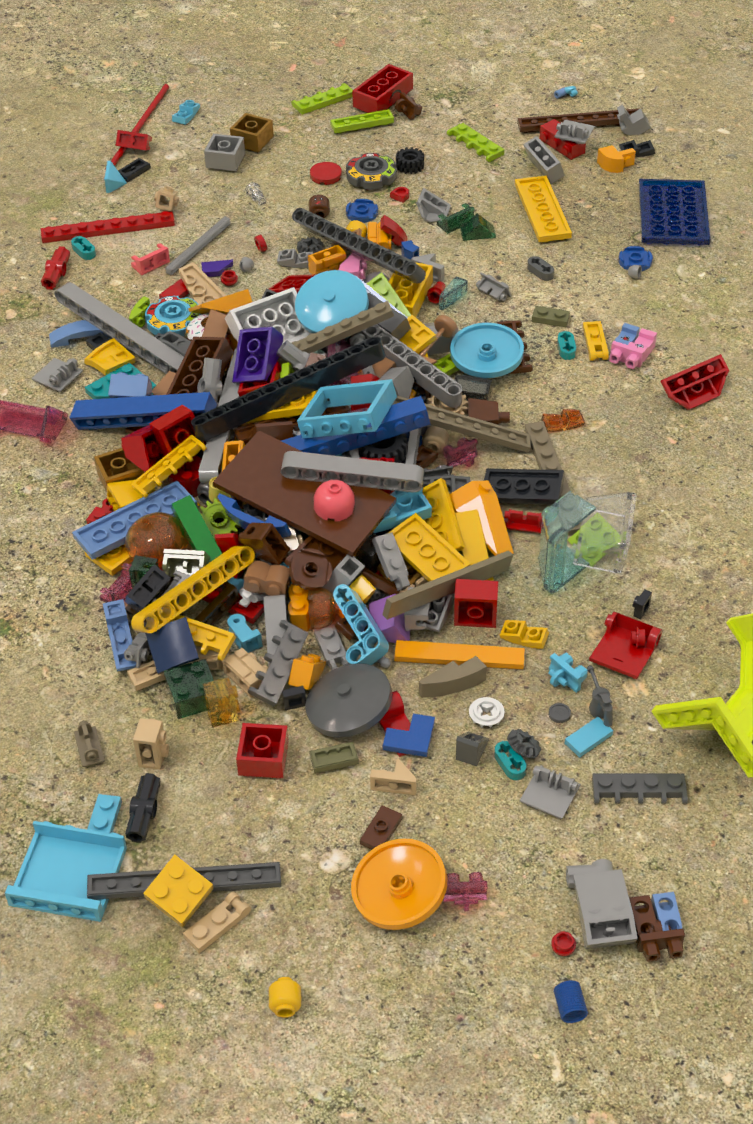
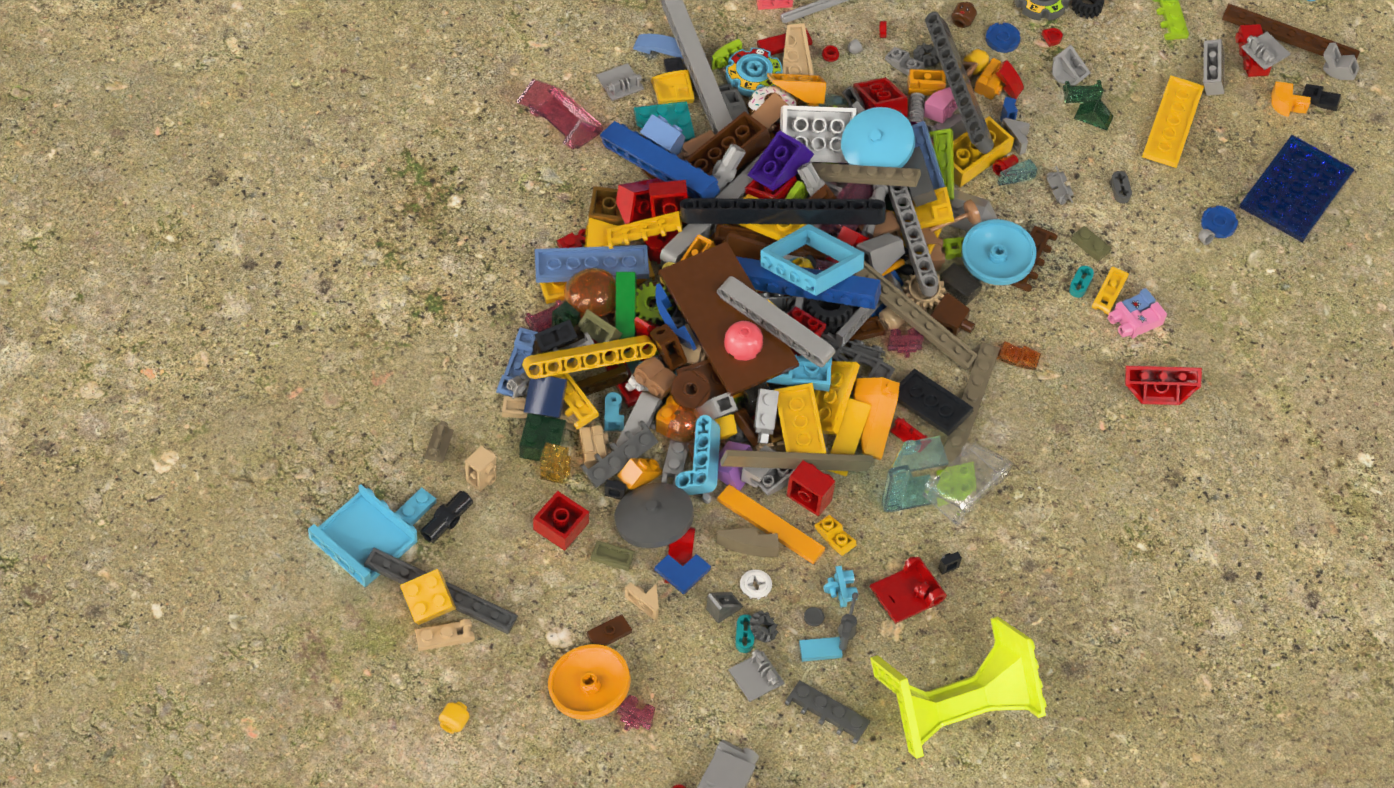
camera: 25 degrees right, 10 degrees up
dark purple tile [201,259,233,277] -> none

